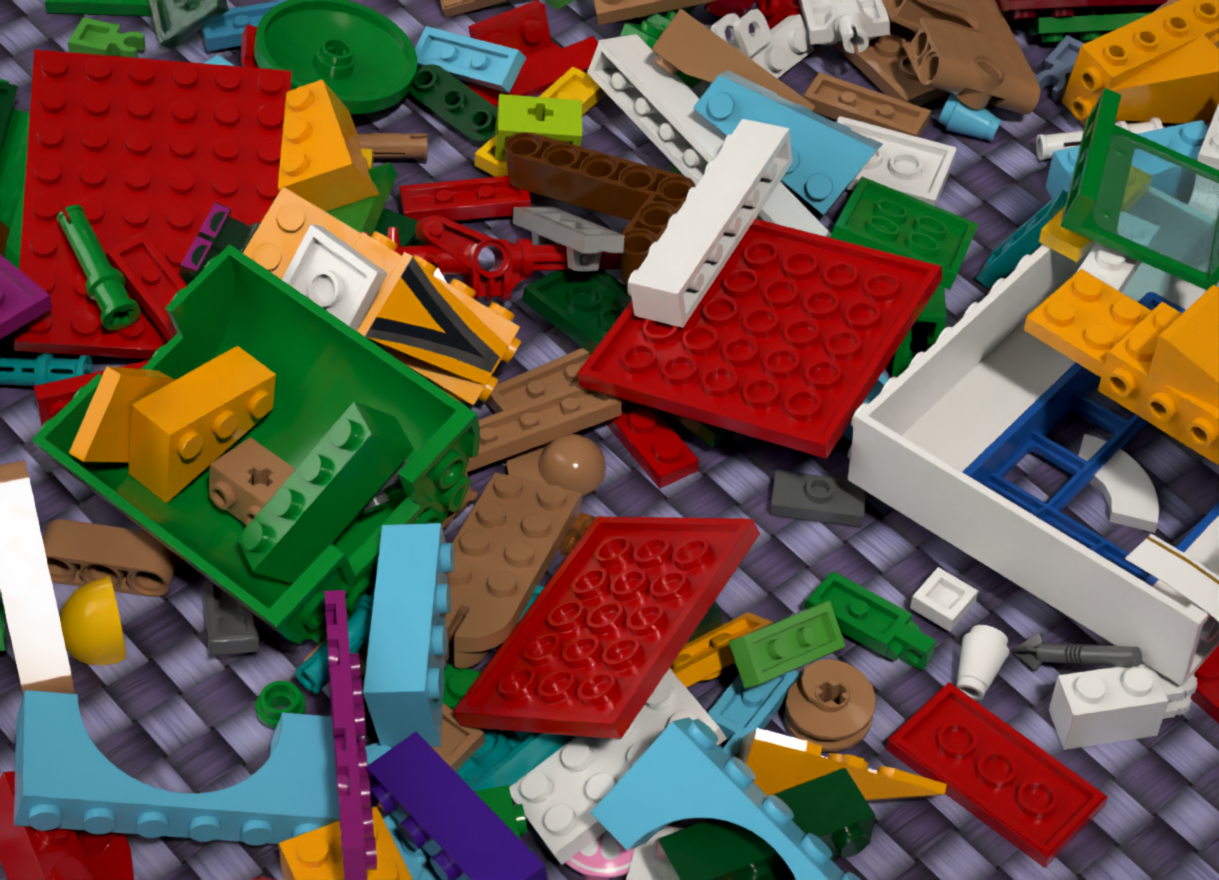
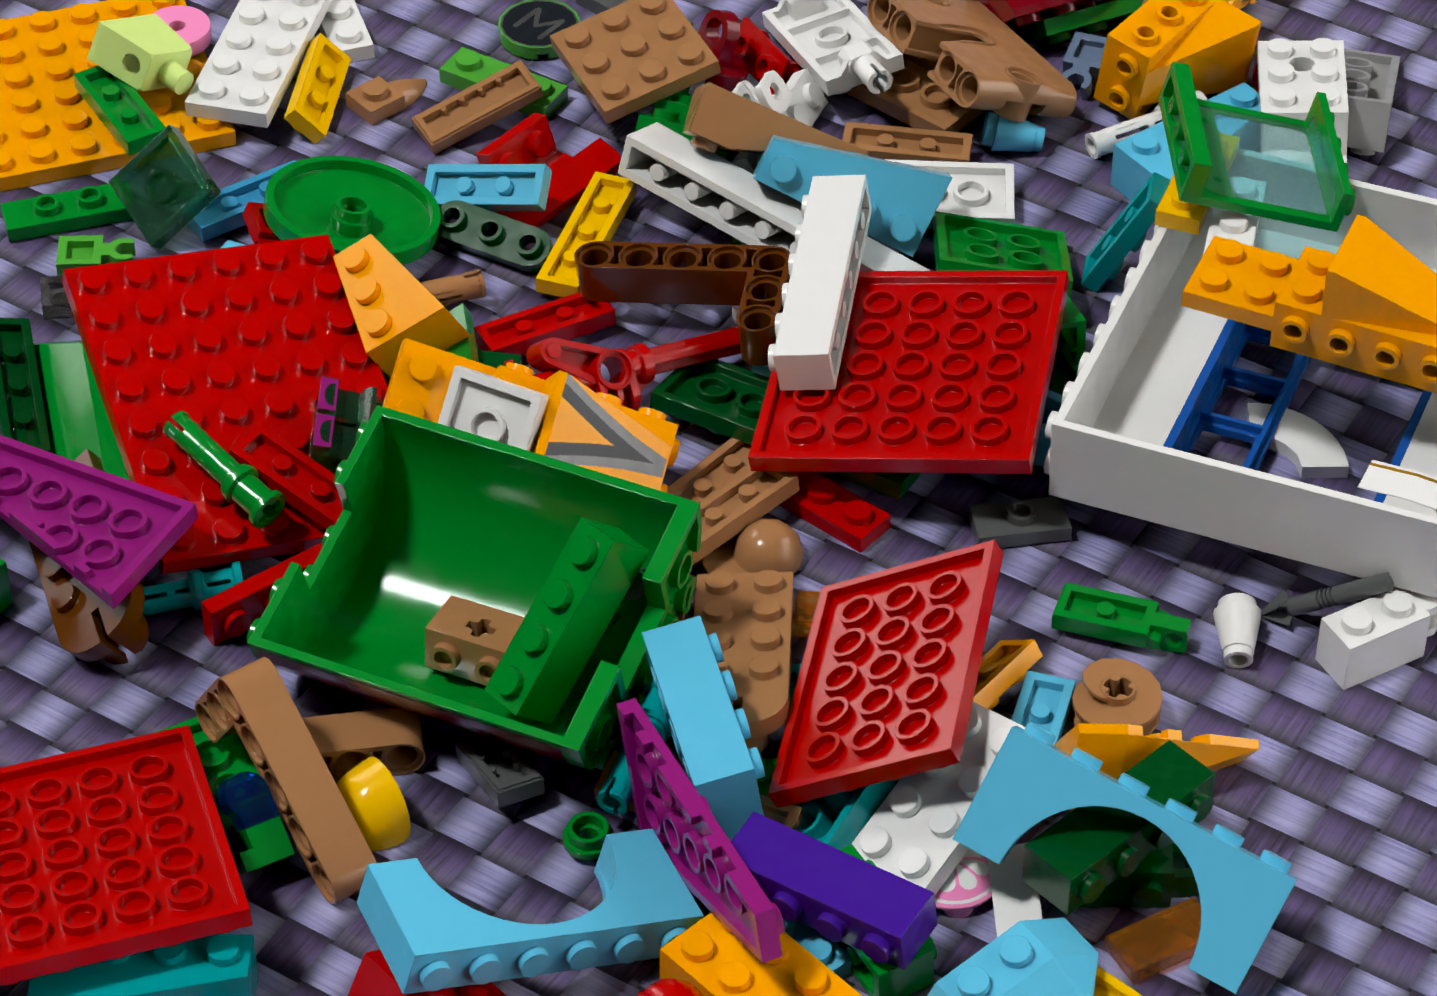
camera: 15 degrees left, 5 degrees down
light orange tile [69,366,175,463] -> none
light orange wedge [128,345,276,504] -> none
lime brick [495,94,582,160] -> none
light grey hinge [513,207,625,271] -> none
bright green plate [728,601,846,689] -> none
red tile [886,682,1108,868] -> none
white plate [910,567,978,632] -> none

